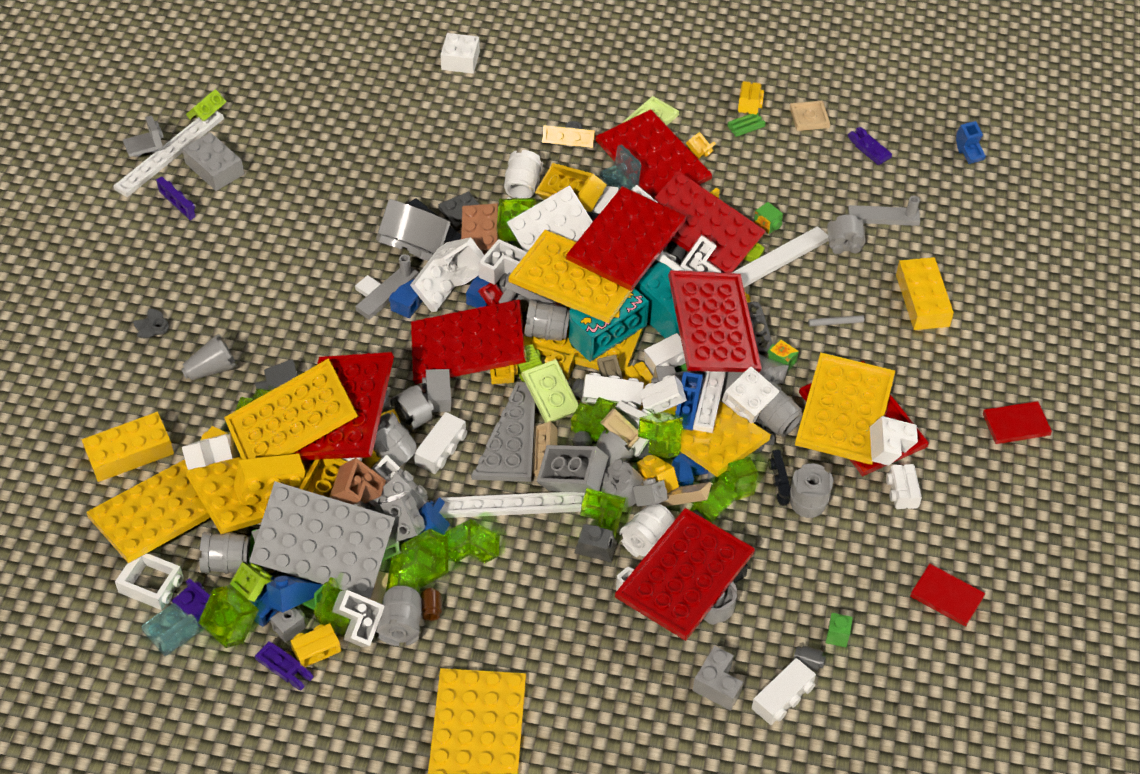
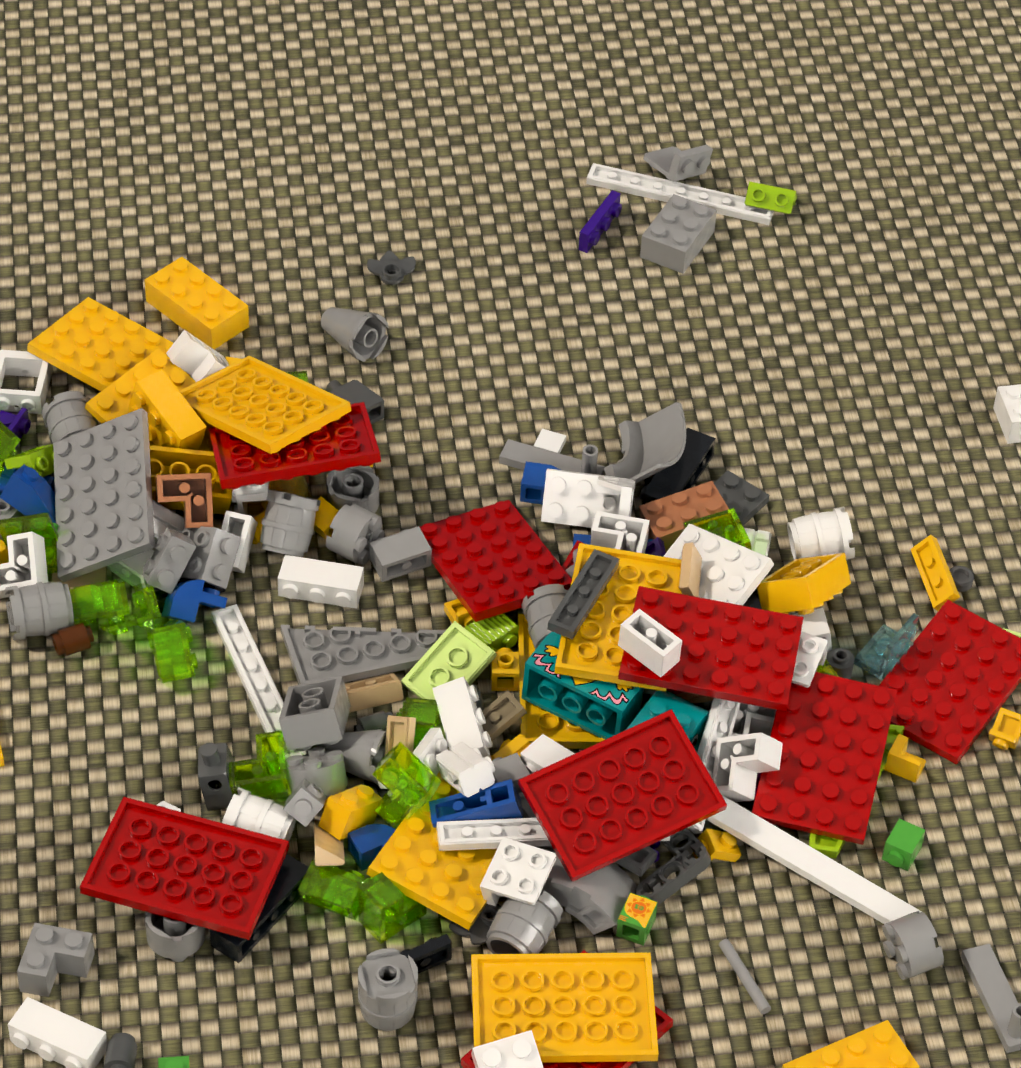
camera: 70 degrees right, 5 degrees down
none -> dark grey plate [547,549,620,640]
none -> white brick [618,609,682,677]
none -> tan tile [679,542,702,597]

